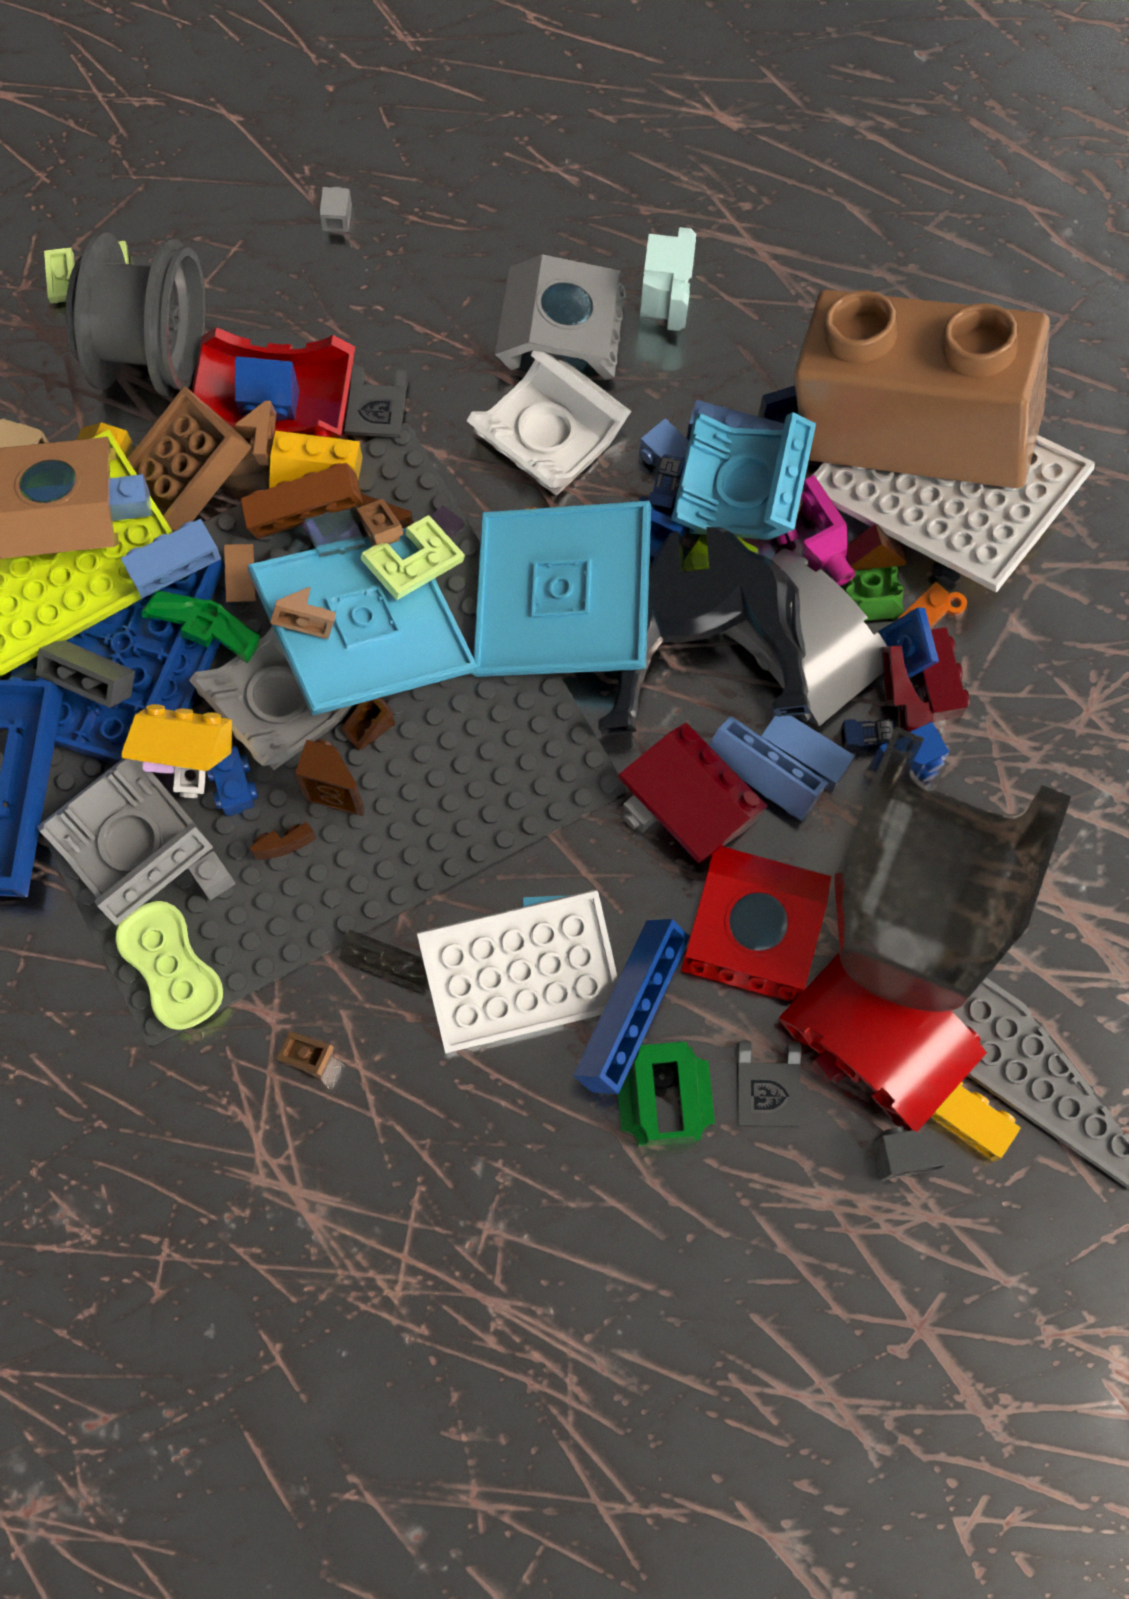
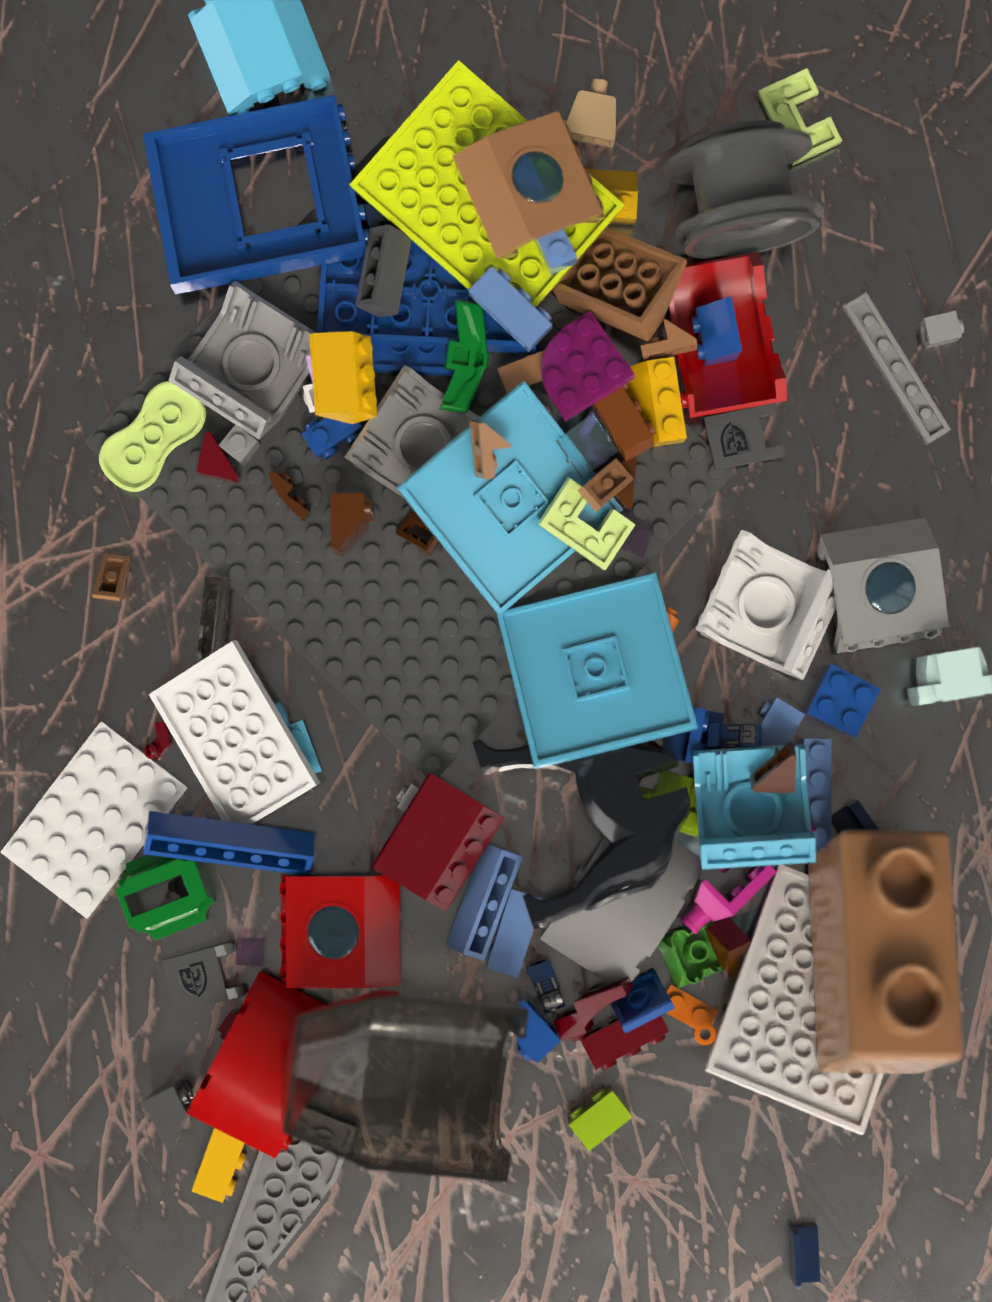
camera: 70 degrees right, 15 degrees up
none -> white plate [1,721,189,919]
none -> dark red arm [144,721,171,760]
none -> dark red slope [196,431,242,484]
none -> clear purple tile [235,936,265,966]
none -> magenta plate [541,311,635,422]
none -> lime brick [568,1087,633,1151]
none -> reddish brown slope [750,741,797,793]
none -> blue brick [803,664,881,738]
none -> light grey tile [842,292,951,445]

